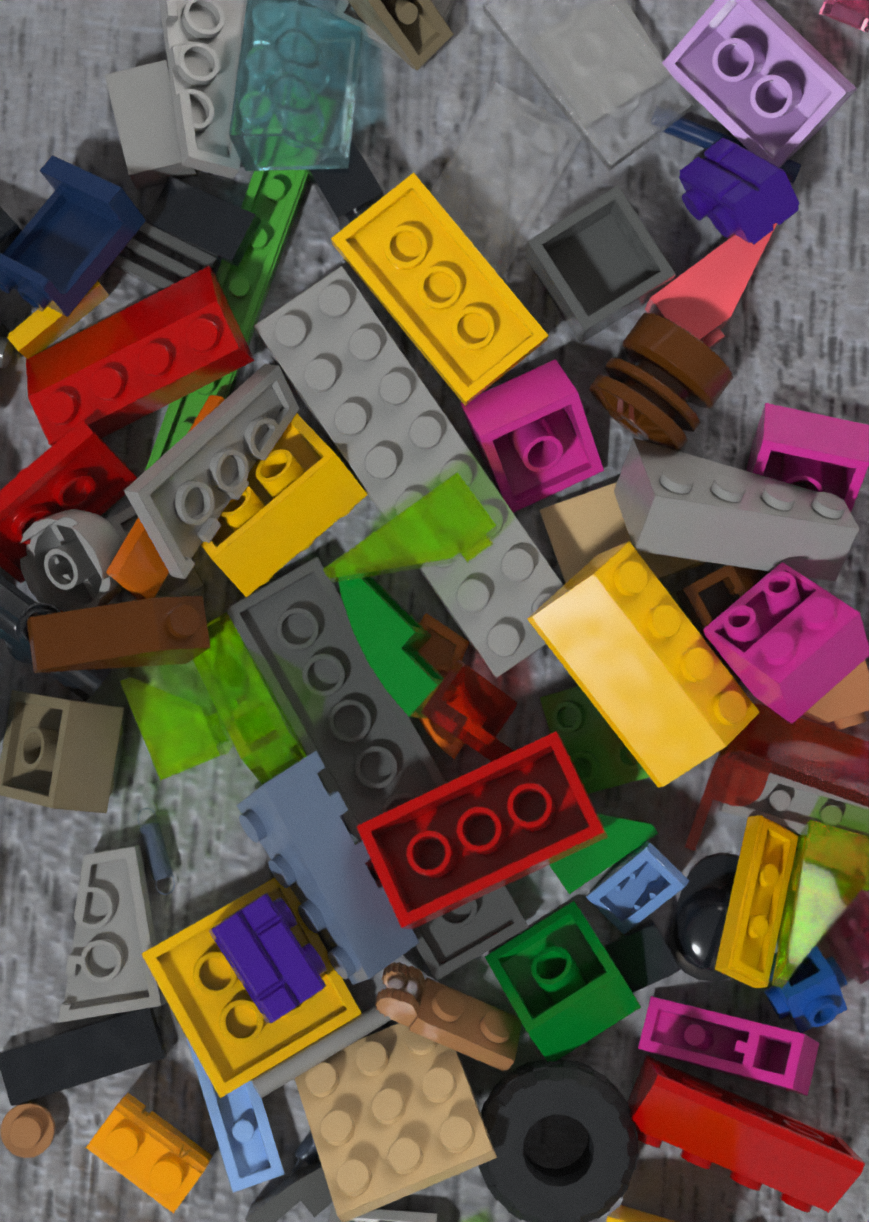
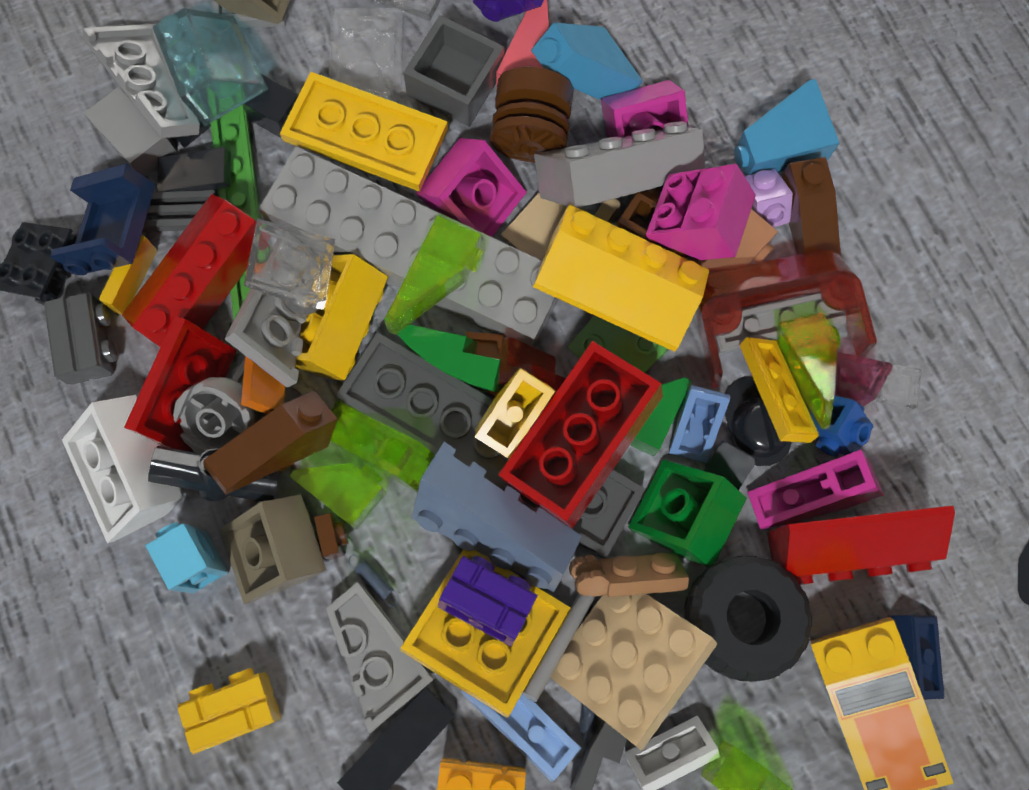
camera: 40 degrees left, 10 degrees down
none -> clear slope [244,218,335,315]
none -> reddish brown plate [314,513,349,560]
none -> yellow slope [475,367,555,459]
none -> dark azure slope [531,22,643,100]

